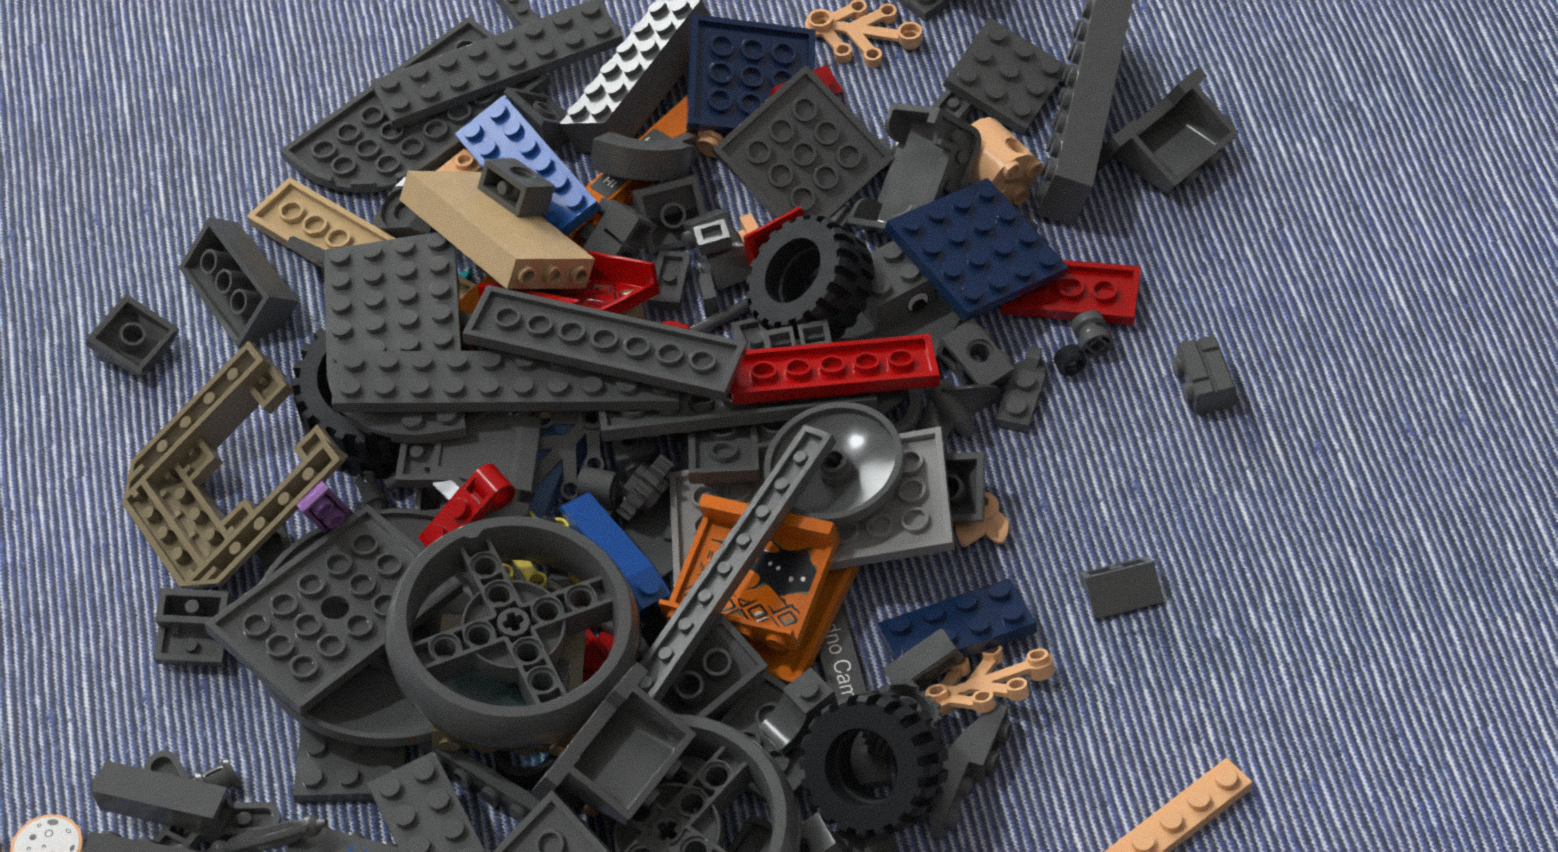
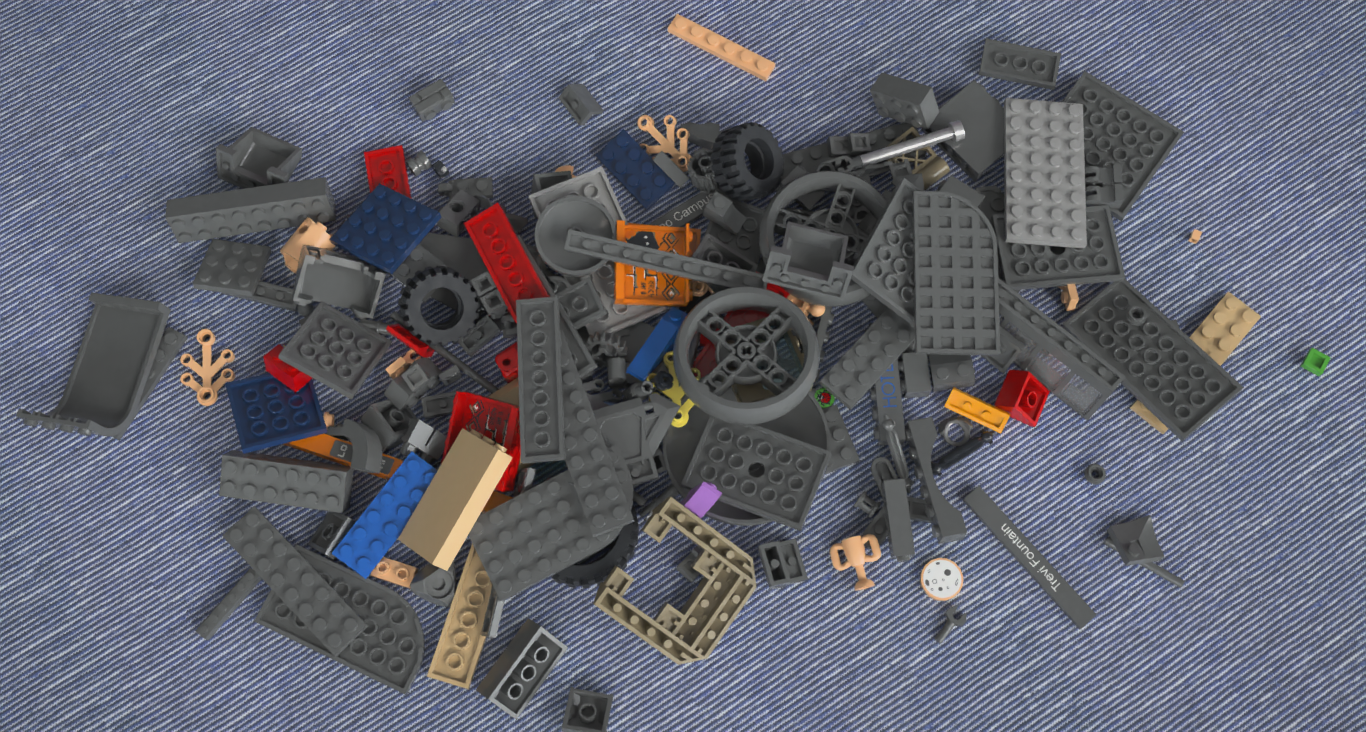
camera: 115 degrees left, 20 degrees up
red plate [418,463,516,547] -> none
dark grey brick [477,158,555,217] -> none
none -> dark grey hinge [622,381,654,402]
none -> light nougat piece [829,534,881,591]

